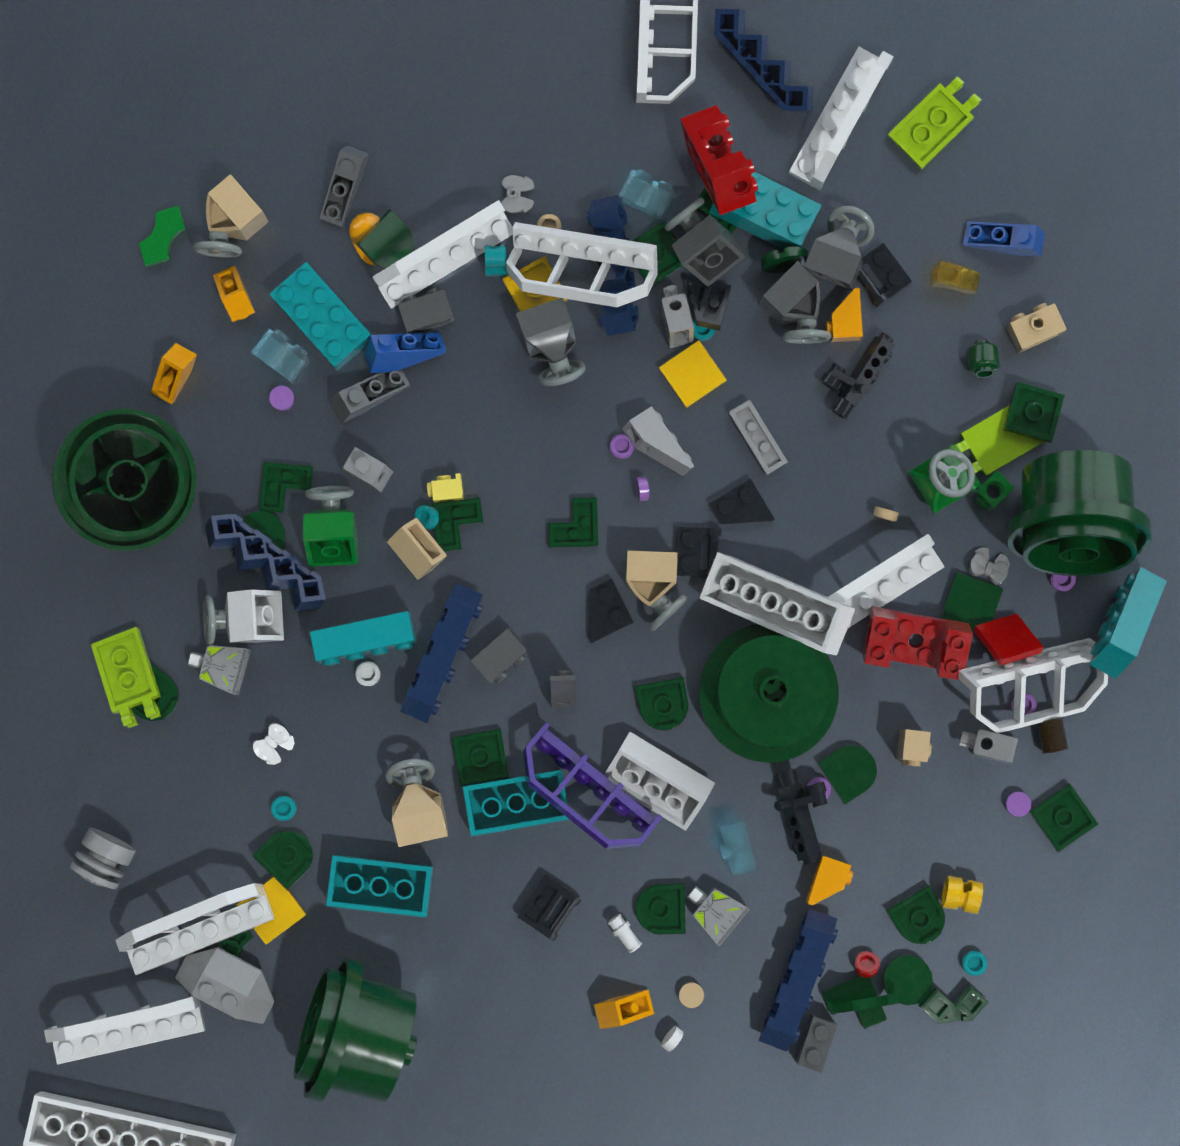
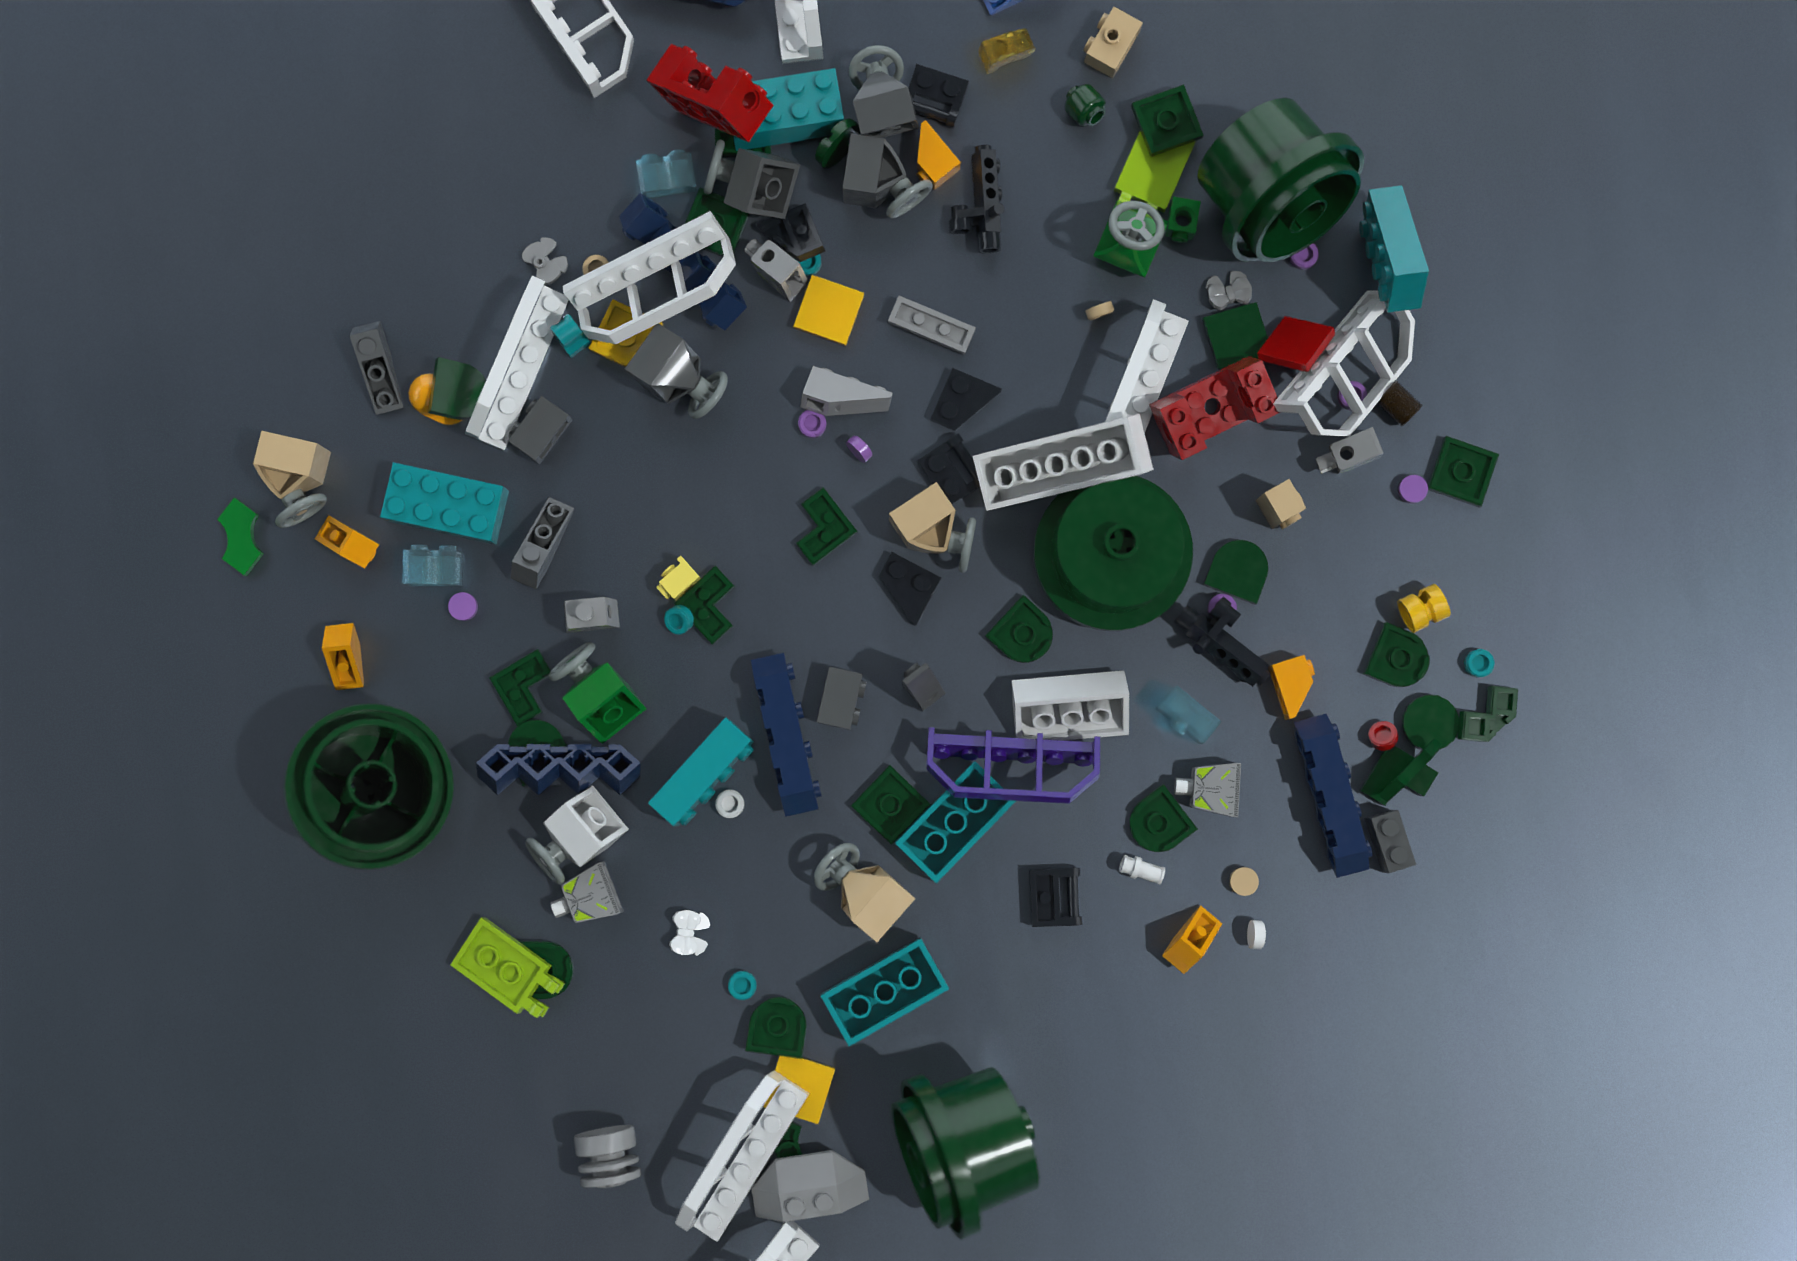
camera: 35 degrees left, 0 degrees up
blue slope [364,332,446,373] -> none
tan brick [387,518,447,580] -> none

